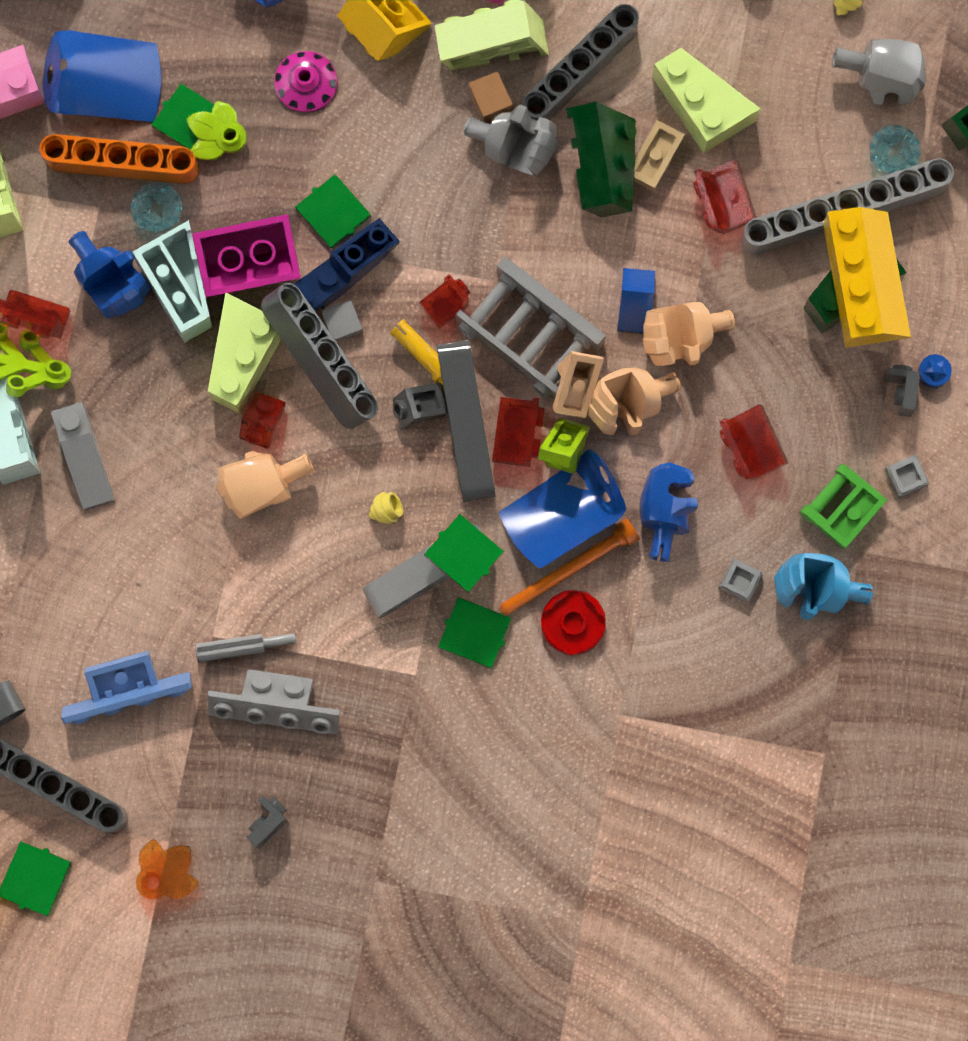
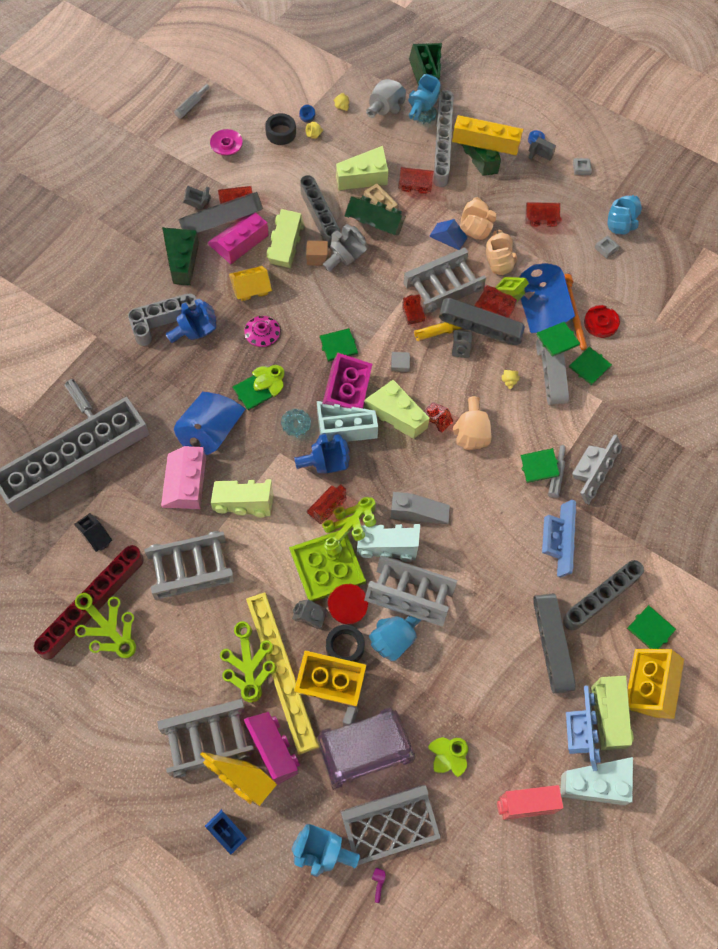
camera: 70 degrees left, 15 degrees down
orange beam [39,134,199,184] -> none
clear orange plate [136,839,199,899] -> none
dark grey bracket [247,795,288,849] -> none
dark grey beam [261,283,378,429] -> none
dark blue slope [293,218,400,311] -> none
light nougat slope [553,351,604,418] -> none
blue piece [639,462,698,562] -> none
bright green plate [799,464,887,550] -> none
none -> dark azure piece [408,74,441,121]
none -> green piece [521,448,560,483]

